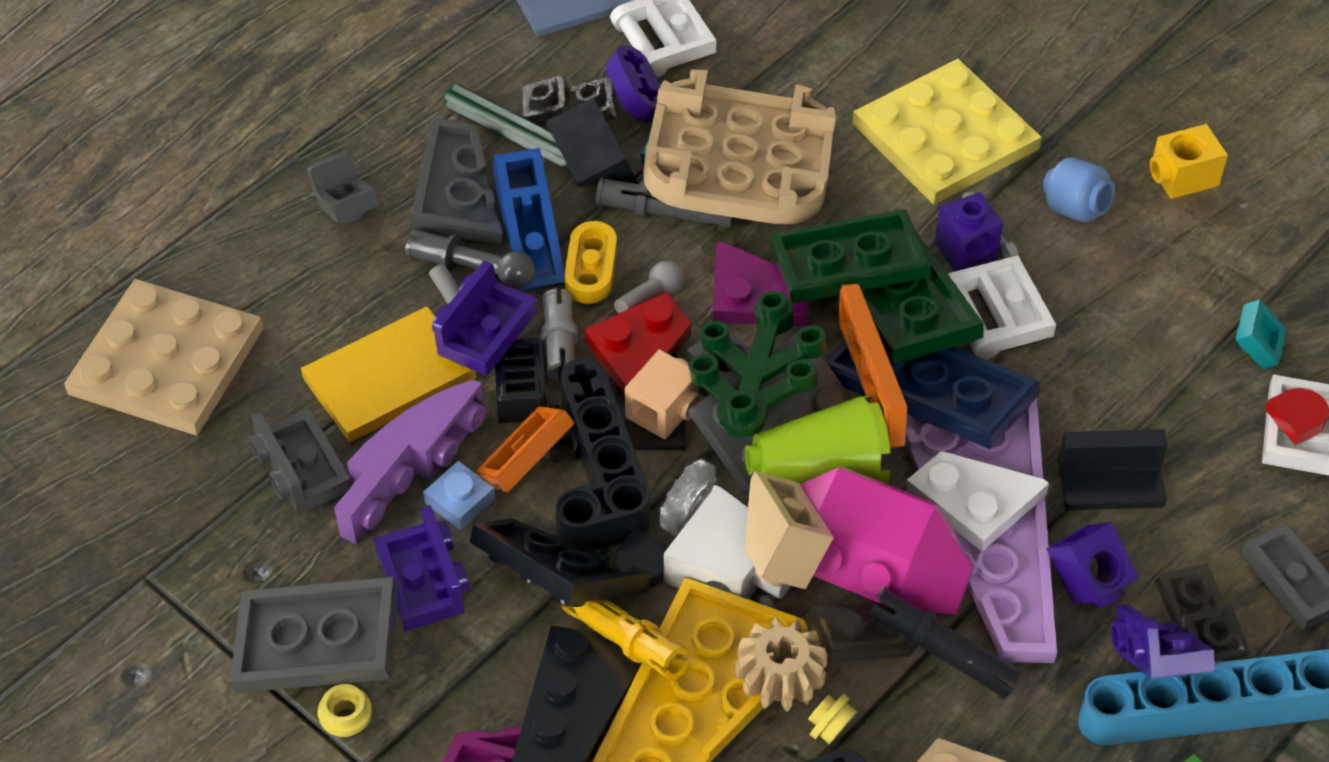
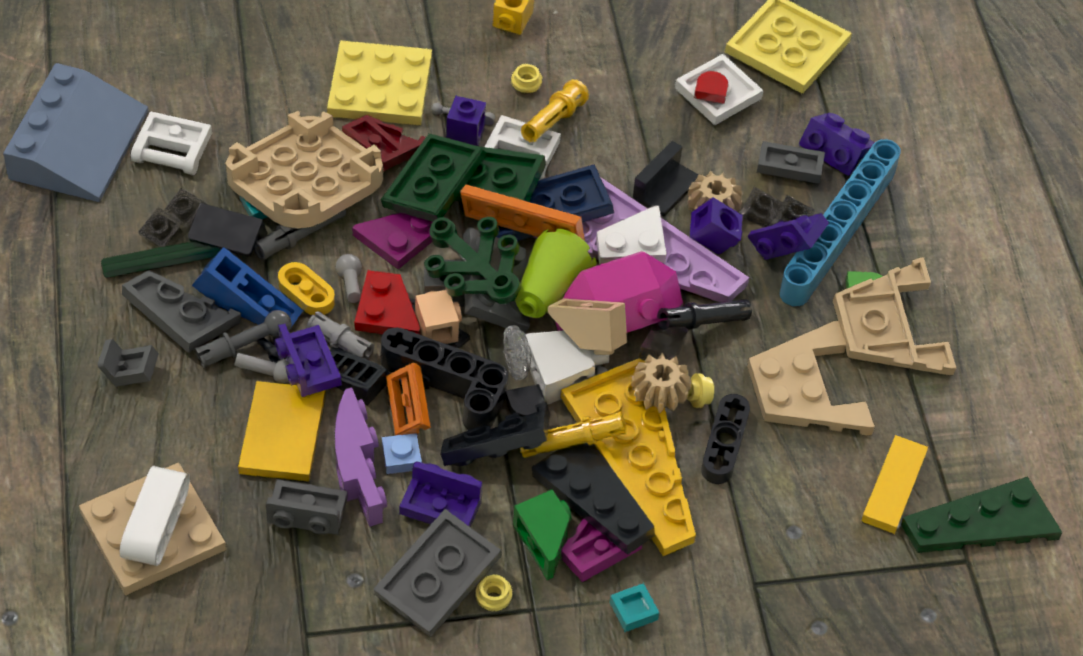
camera: 55 degrees left, 0 degrees up
dark purple beam [606,45,660,122] -> none
medium blue head [1043,157,1115,223] -> none
teal plate [1235,299,1287,369] -> none
none -> white beam [120,466,190,566]
none -> dark red wing [342,115,426,171]
none -> light yellow plate [511,64,542,93]
none -> green slope [513,489,572,580]
none -> yellow pin [521,79,589,143]
none -> tan gear [688,171,742,213]

